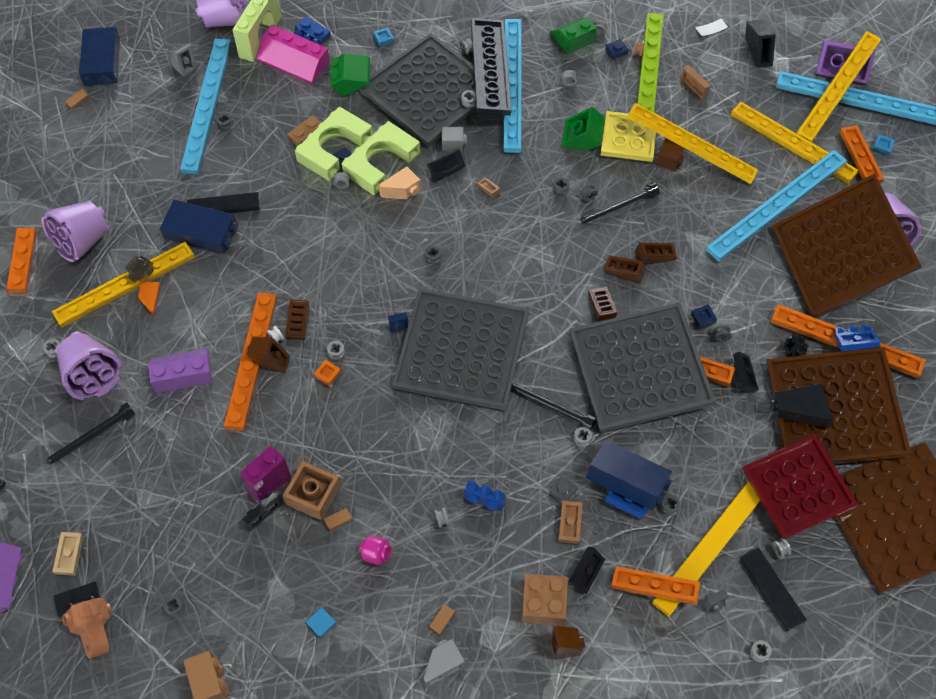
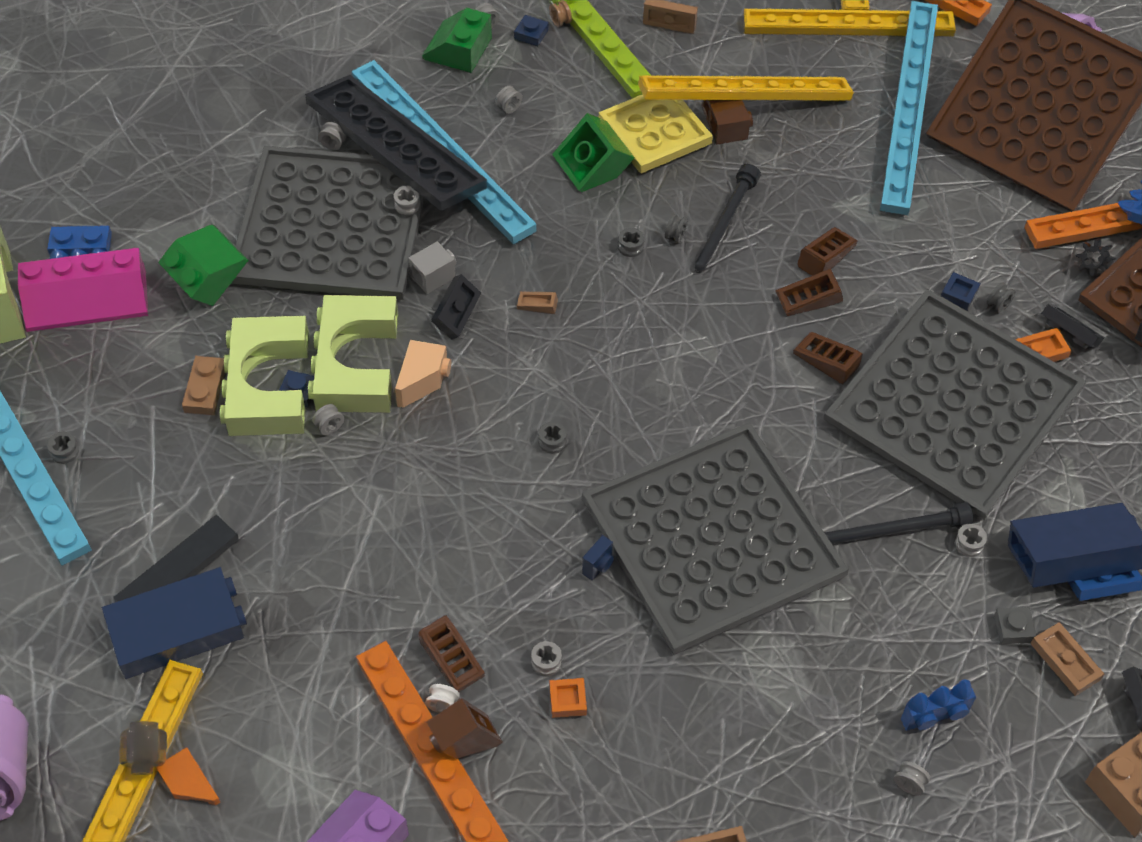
camera: 40 degrees left, 5 degrees down
dark azure tile [373,27,395,47] -> none

